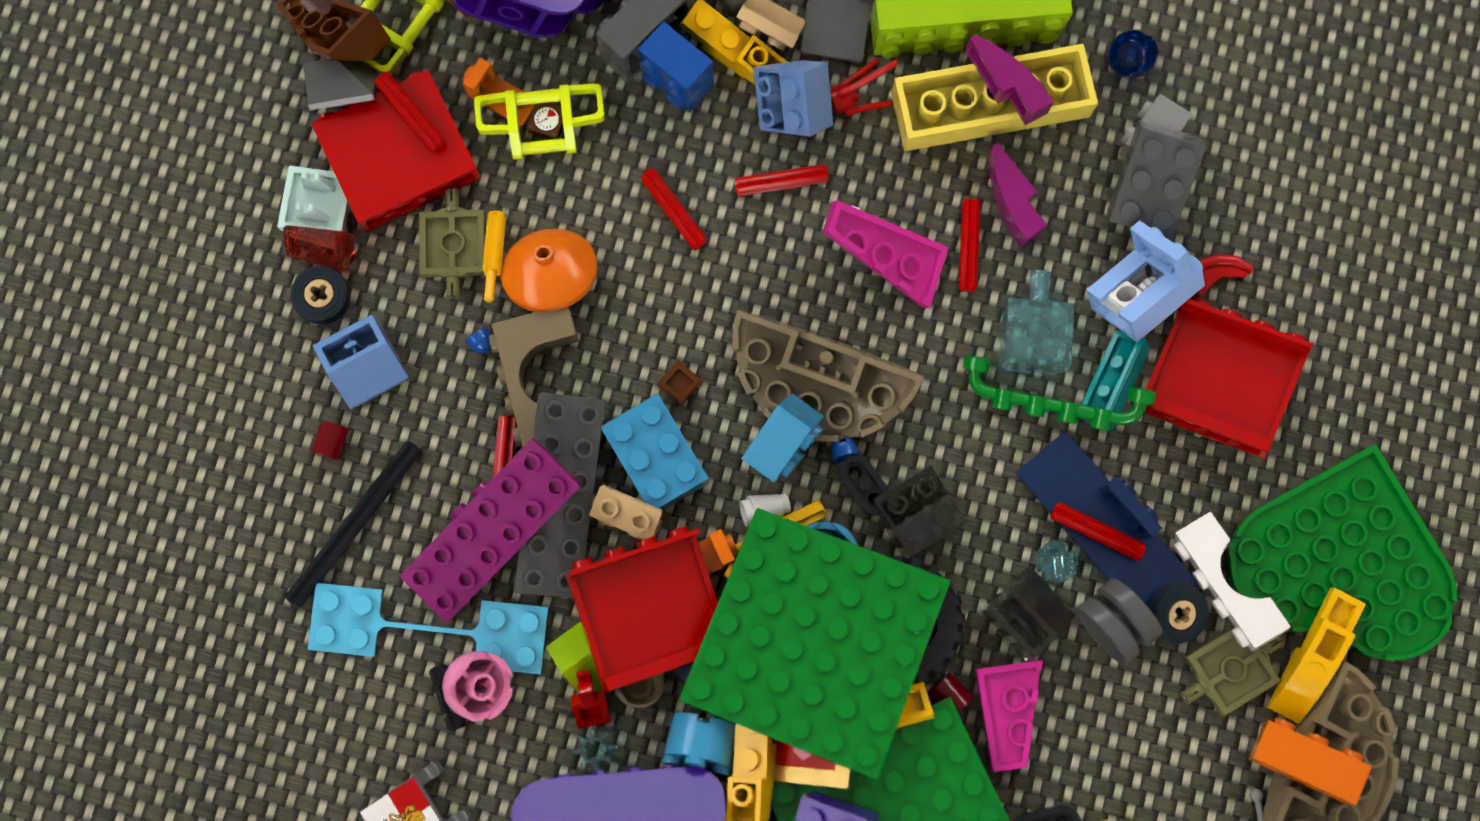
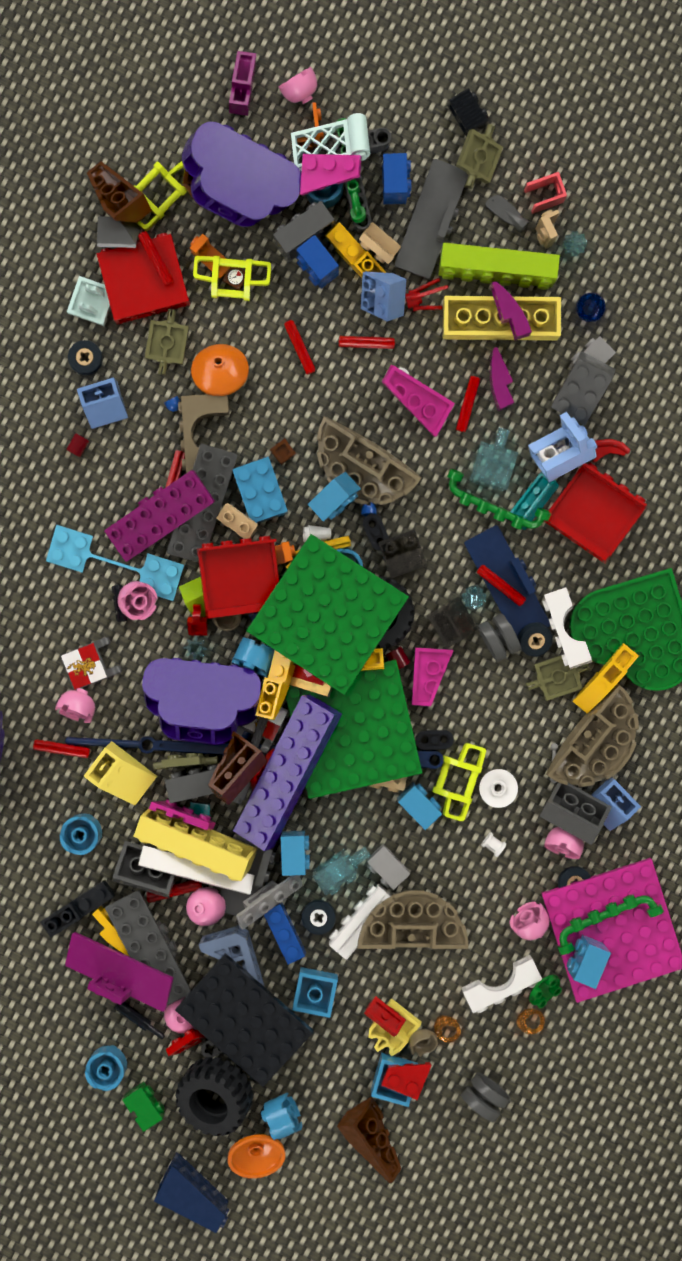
camera: 15 degrees right, 10 degrees up
clear red slope [283,225,356,272] -> none
black axle [285,441,421,607] -> none
yellow axle [482,211,507,303] -> none
orange brick [1248,717,1372,806] -> none

